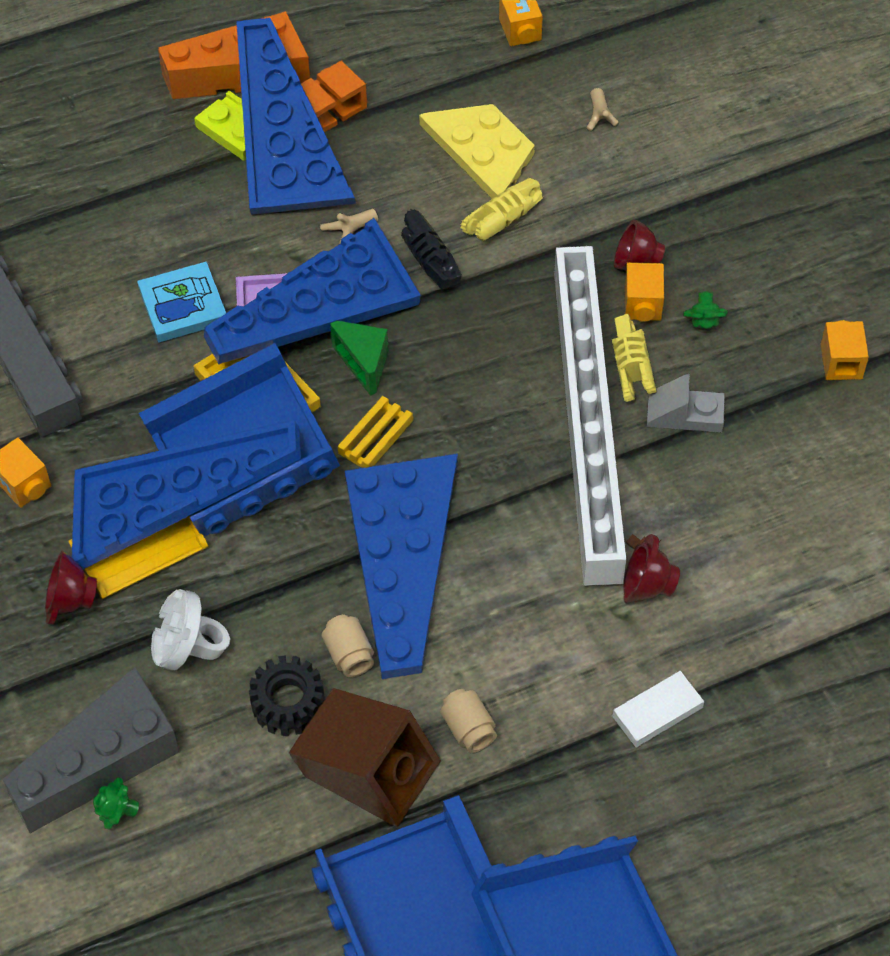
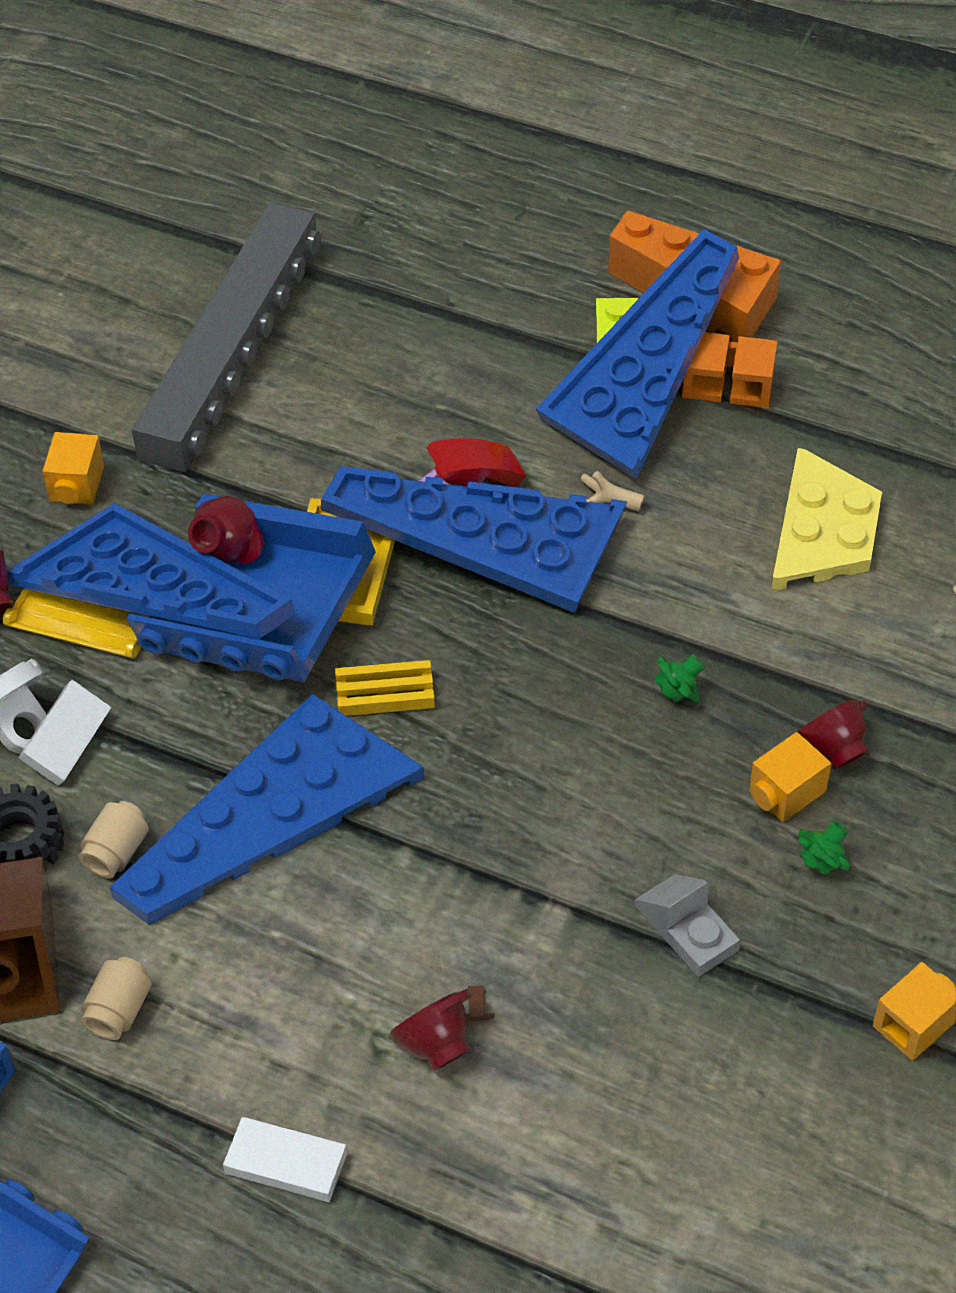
camera: 50 degrees right, 5 degrees down
medium azure tile [137,262,226,343] -> none
green slope [330,321,388,396] -> none
black hinge [401,209,462,289] -> none
light yellow hinge [460,178,543,241] -> none
white brick [554,246,626,586] -> none
light yellow hinge [612,314,656,402] -> none
none -> white tile [18,680,111,786]
none -> dark red piece [188,496,264,565]
none -> red slope [427,438,527,487]
none -> green plant [655,654,706,703]

